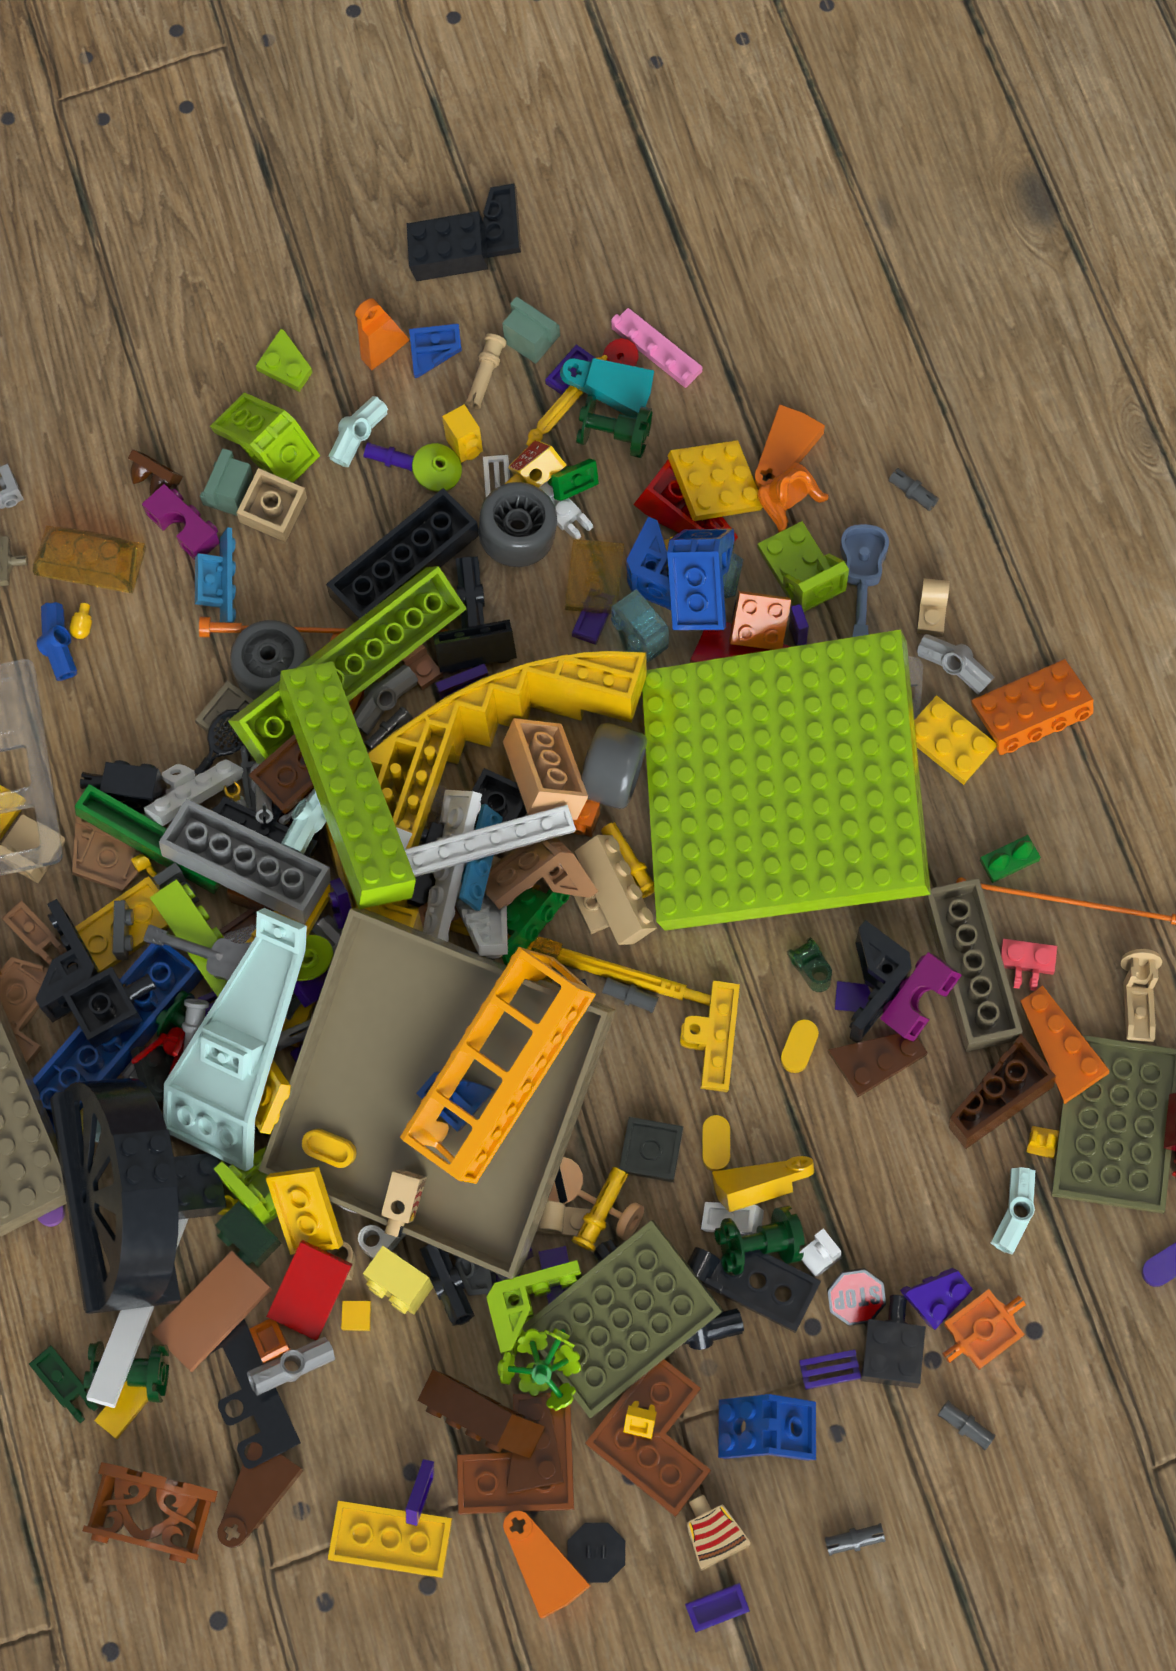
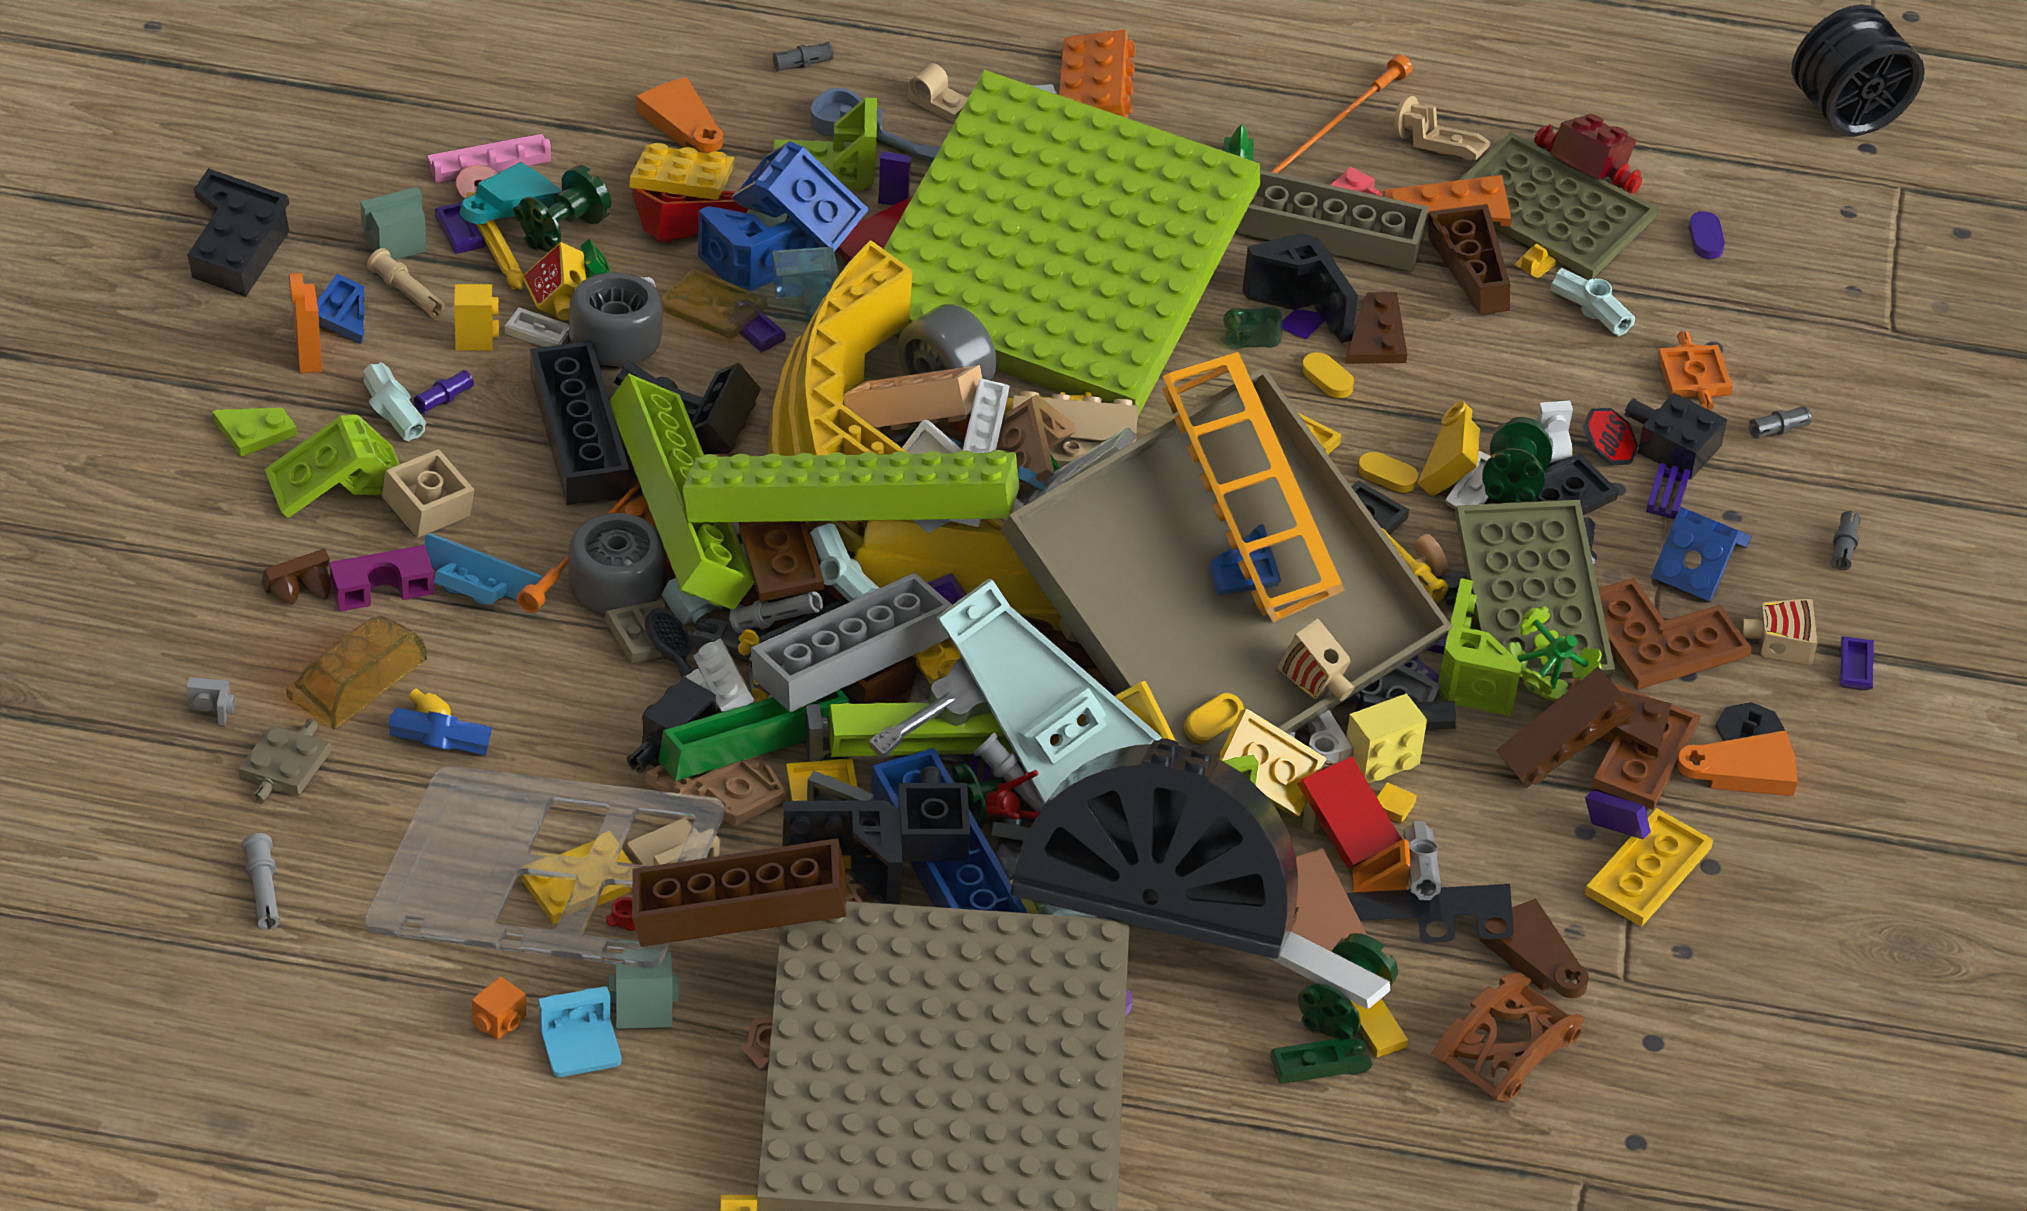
camera: 70 degrees left, 25 degrees down
yellow hand [131,854,157,880] -> none
sand green plate [200,448,254,516] -> none
lime dish [412,443,462,492] -> none
dark purple tile [436,664,489,700] -> none
yellow tile [623,1401,657,1439] -> none
orange plate [729,591,791,650] -> none
orange hair [758,463,828,532] -> none
magenta arch [880,952,962,1041] -> none
dark purple wing [900,1268,973,1330] -> none

